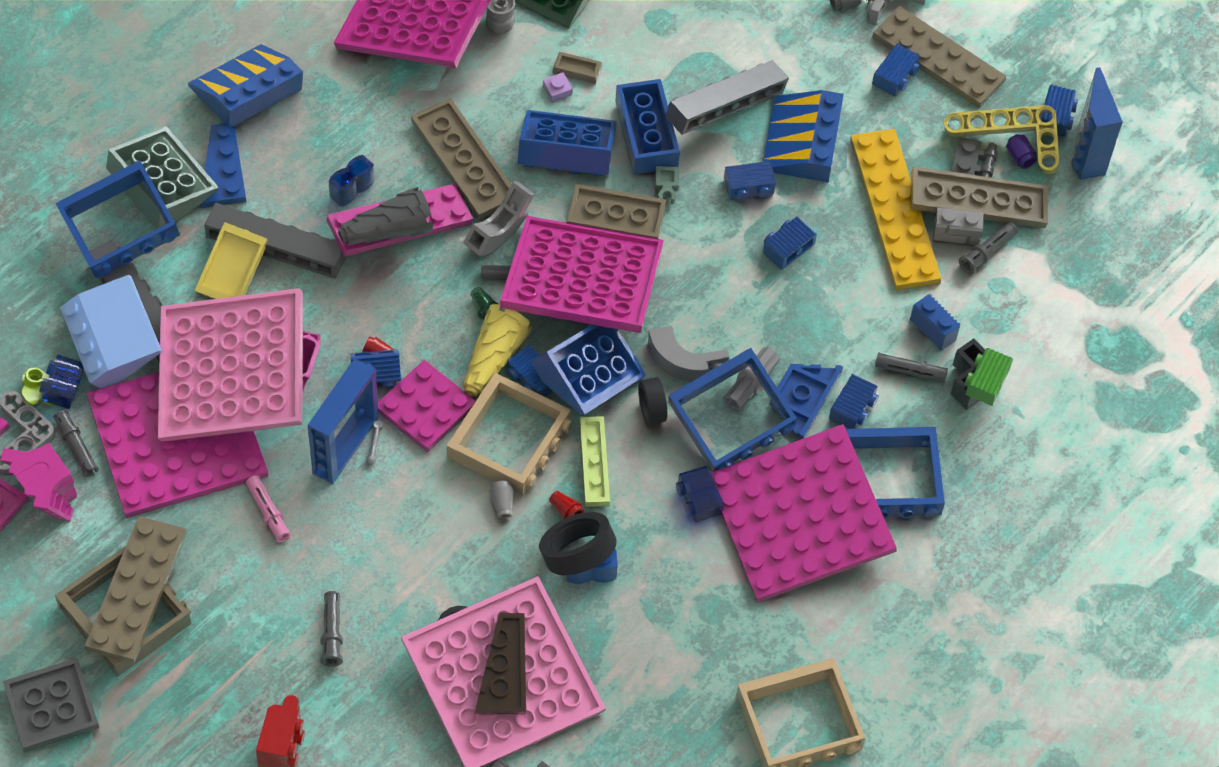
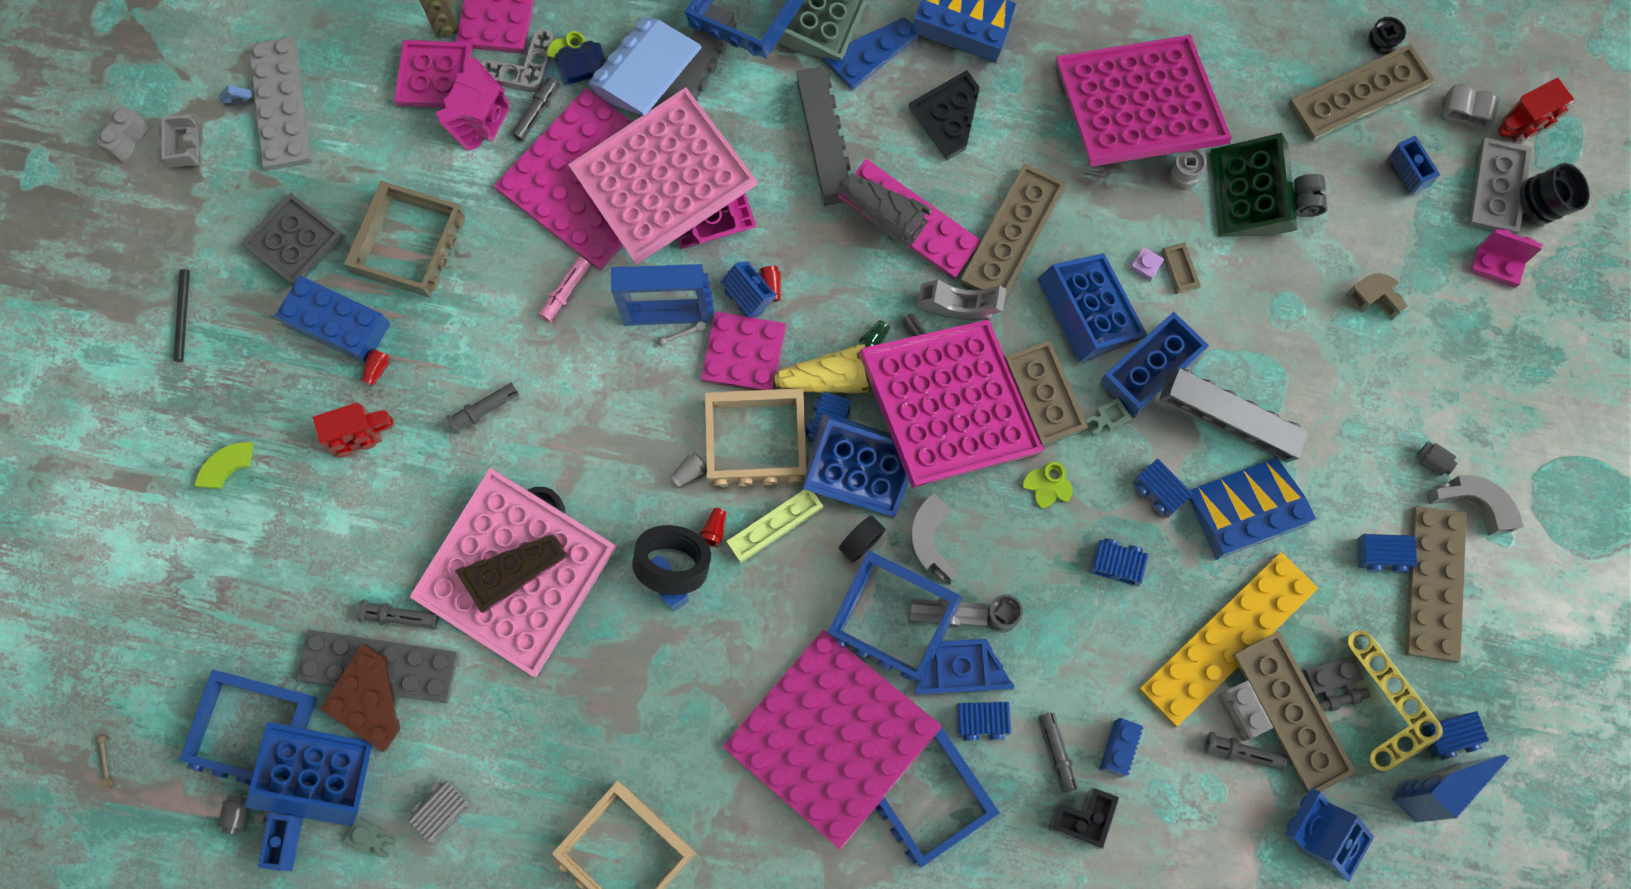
camera: 65 degrees right, 15 degrees up
dark tan plate [85,516,187,664] -> none
light yellow piece [194,222,268,299] -> none
clear blue brick [329,155,375,206] -> none
clear blue brick [676,466,724,523] -> none
bright green brick [964,348,1013,406] -> none
dark purple brick [1006,134,1037,169] -> none
none -> blue brick [275,275,390,364]
none -> red cone [361,348,391,386]
none -> black plate [909,70,980,161]
none -> dark grey wheel [987,594,1023,633]
none -> lime plate [1023,462,1073,509]
none -> blue bracket [1285,788,1374,882]

